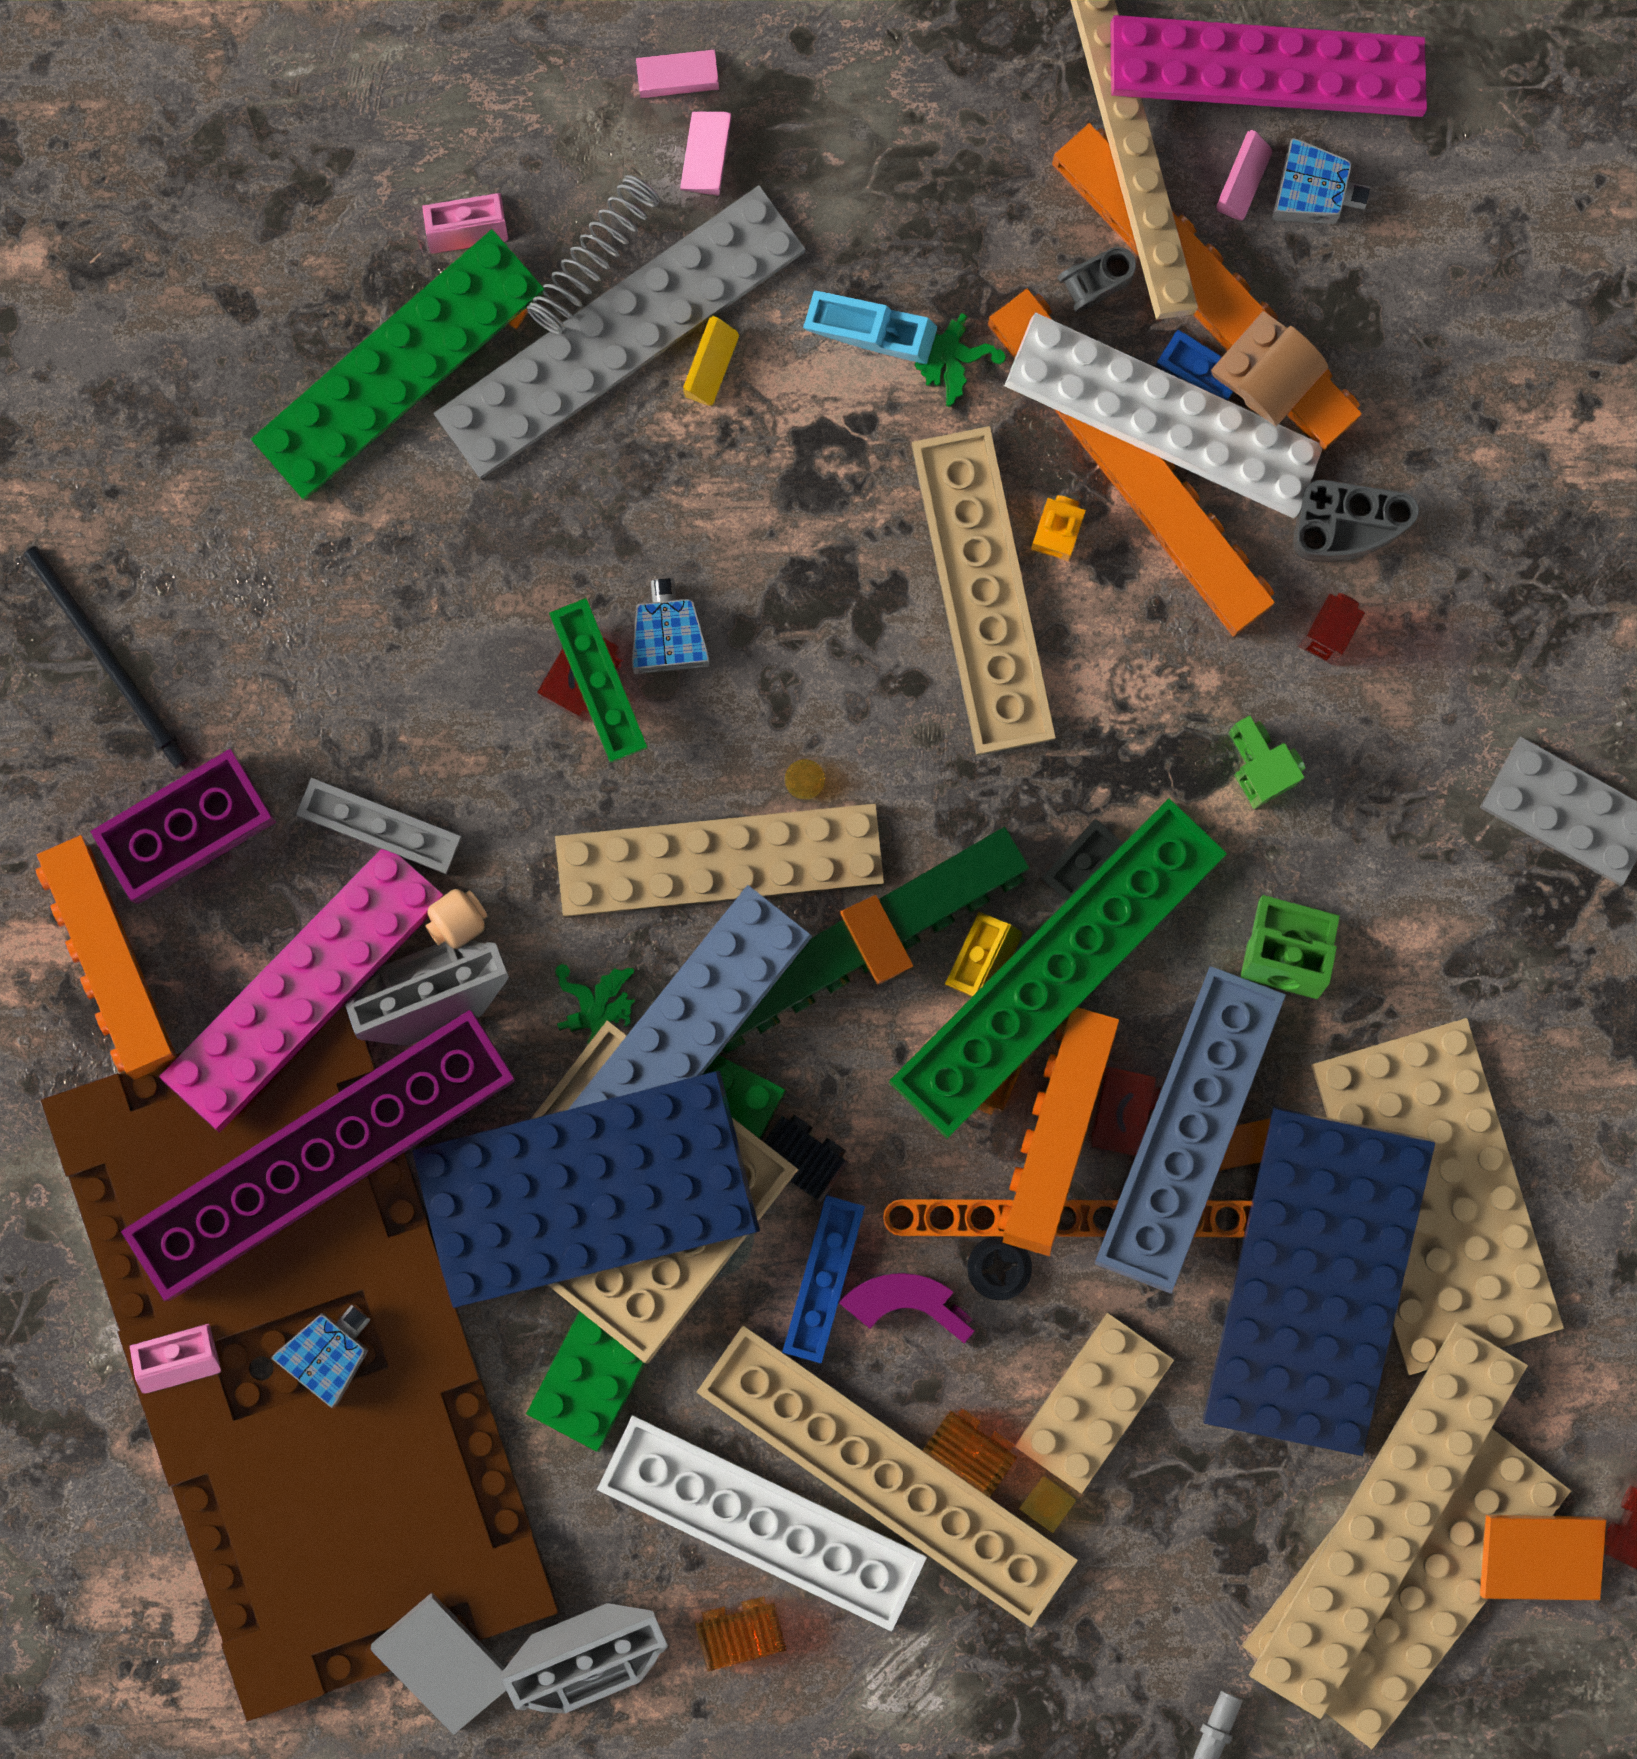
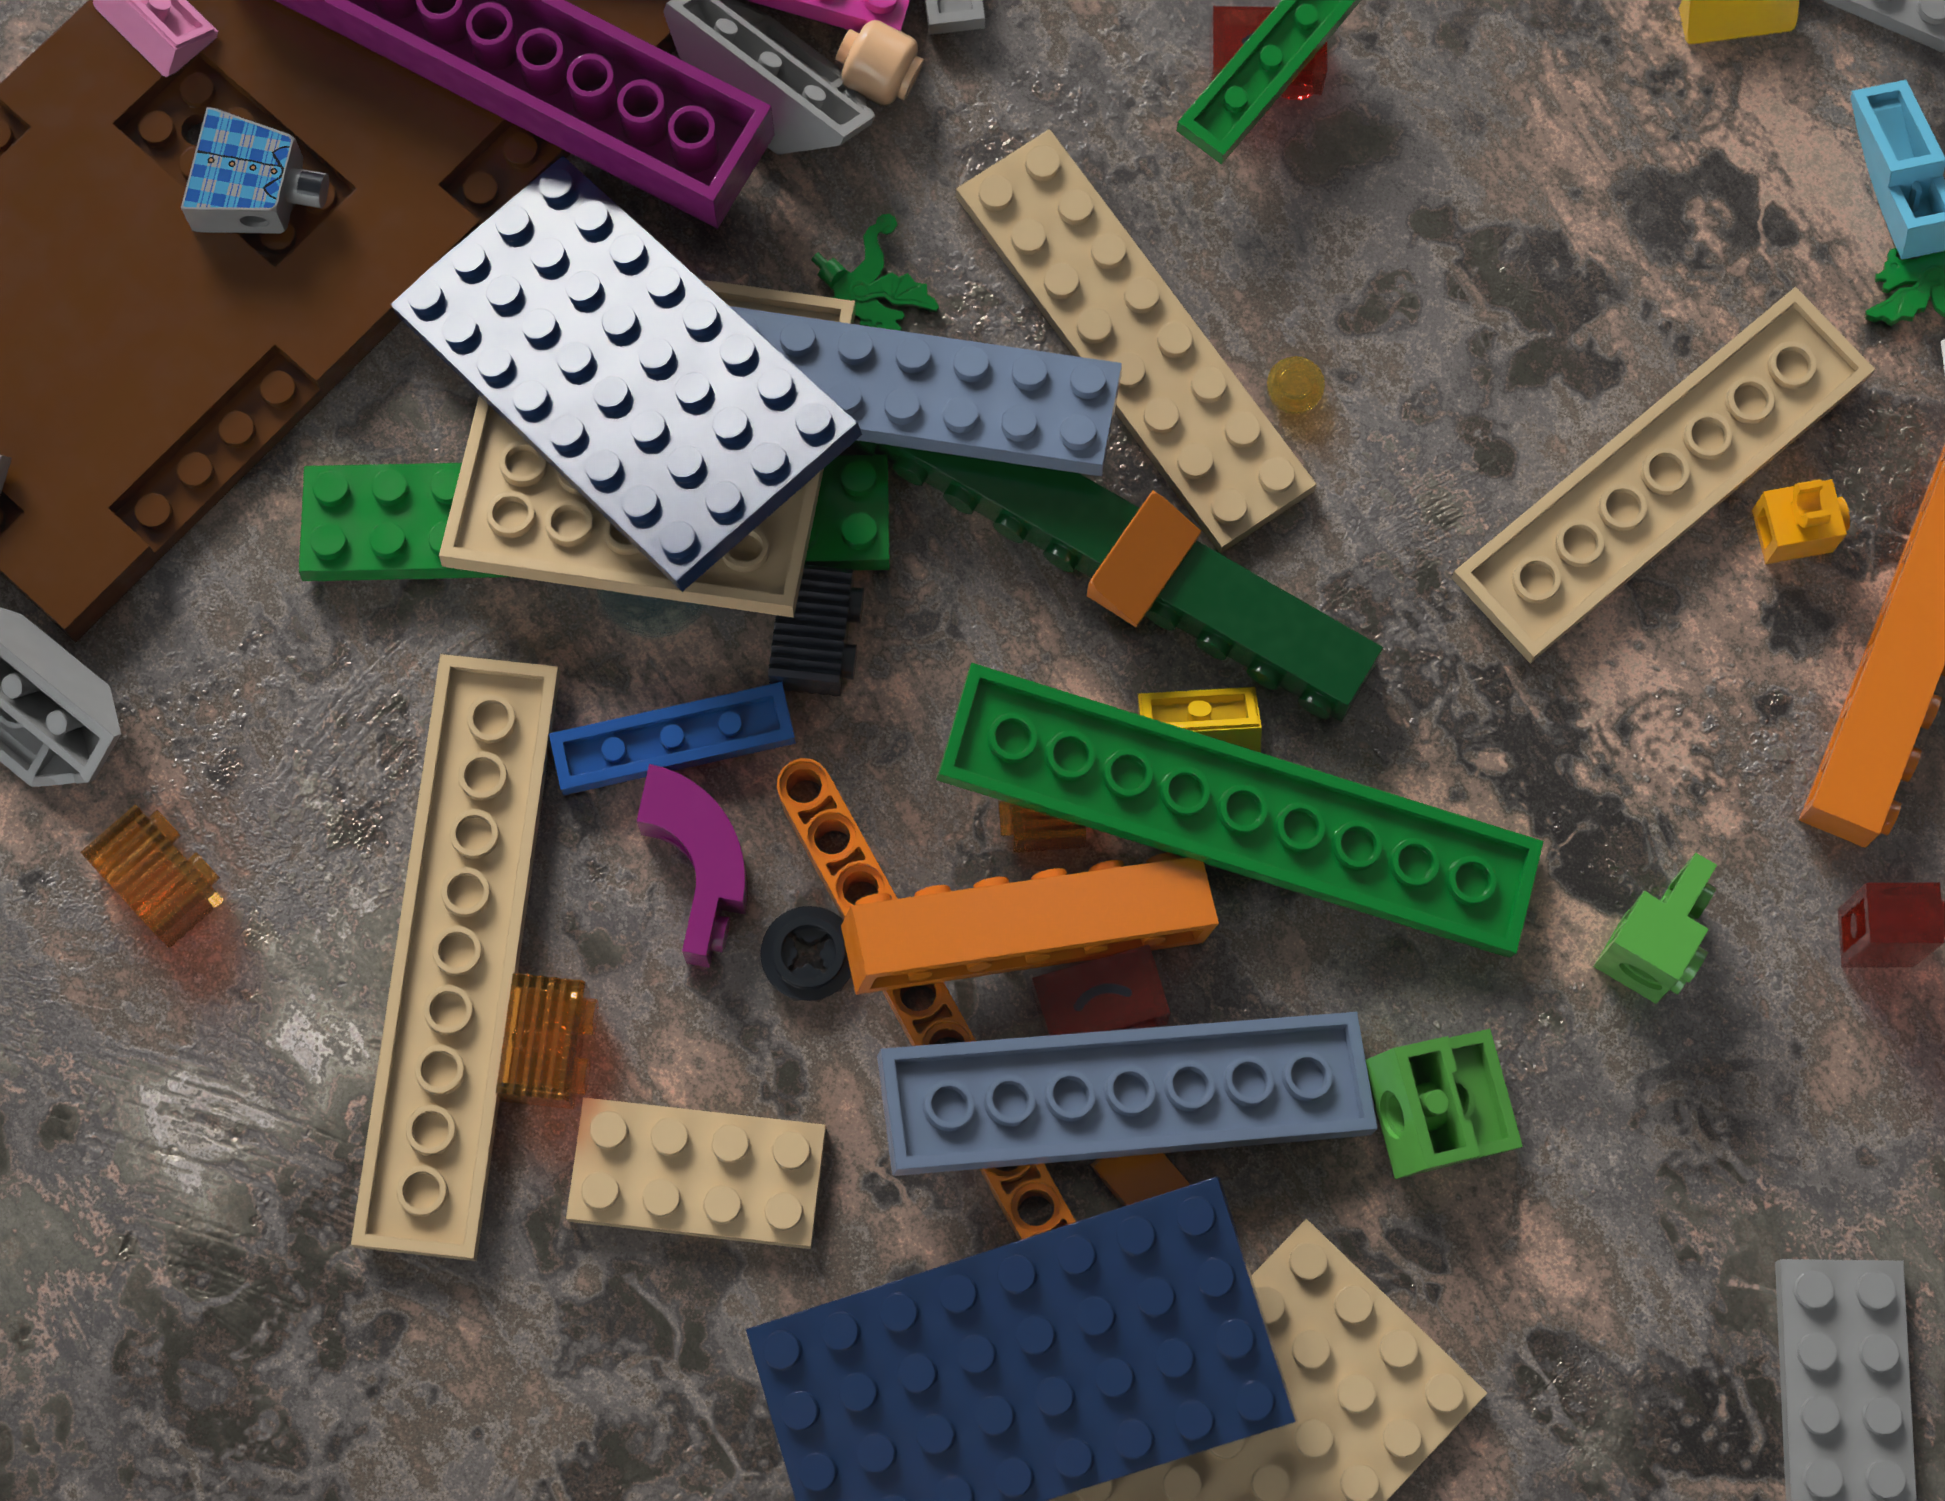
camera: 65 degrees right, 10 degrees down
white plate [597,1415,927,1632] -> none
torso [632,578,710,674] -> none
clear yellow plate [1019,1475,1077,1533] -> none
pearl dark grey plate [1041,818,1124,901] -> none

